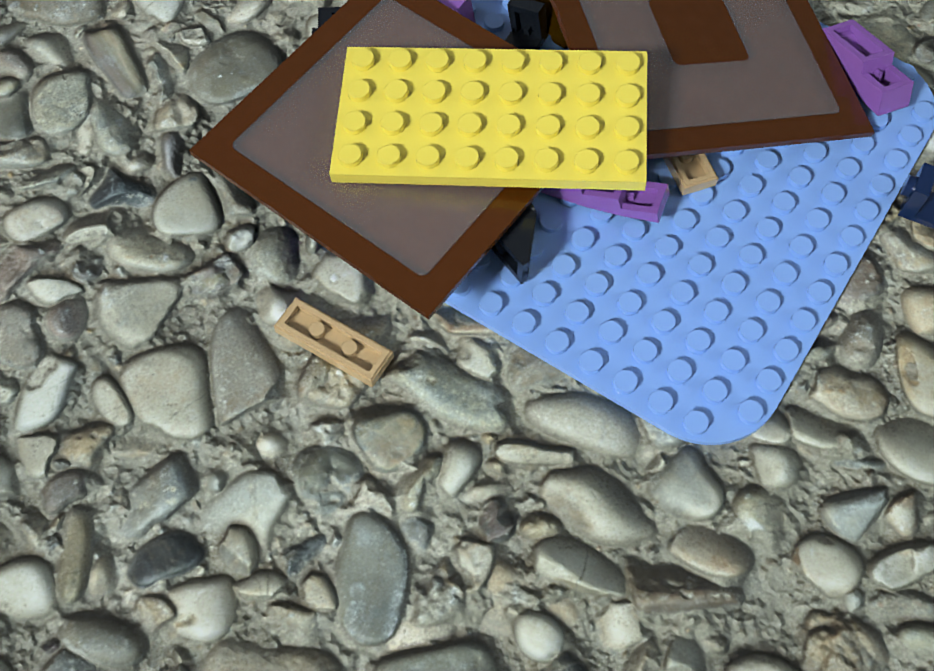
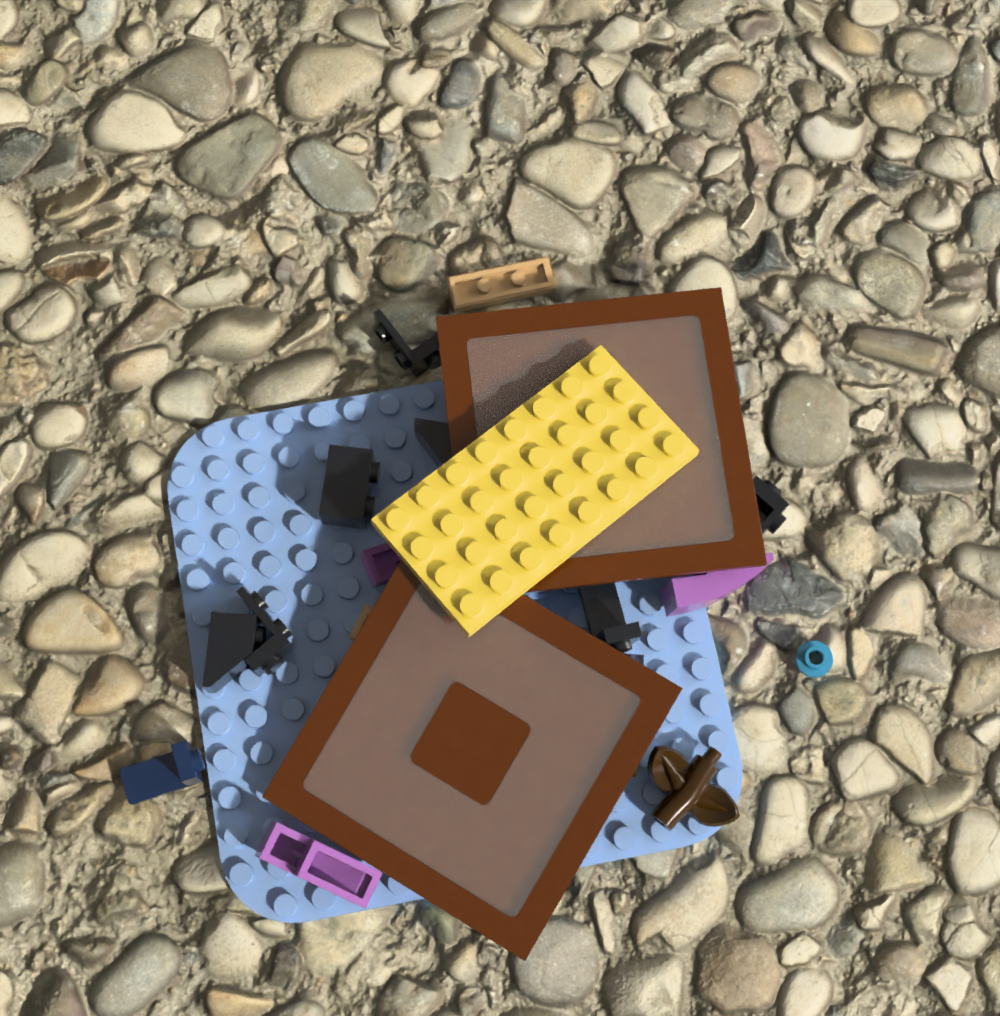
camera: 135 degrees right, 10 degrees up
none -> black slope [202,612,266,693]
none -> black bracket [236,587,293,677]
none -> black brick [319,444,381,529]
none -> black bracket [373,309,441,377]

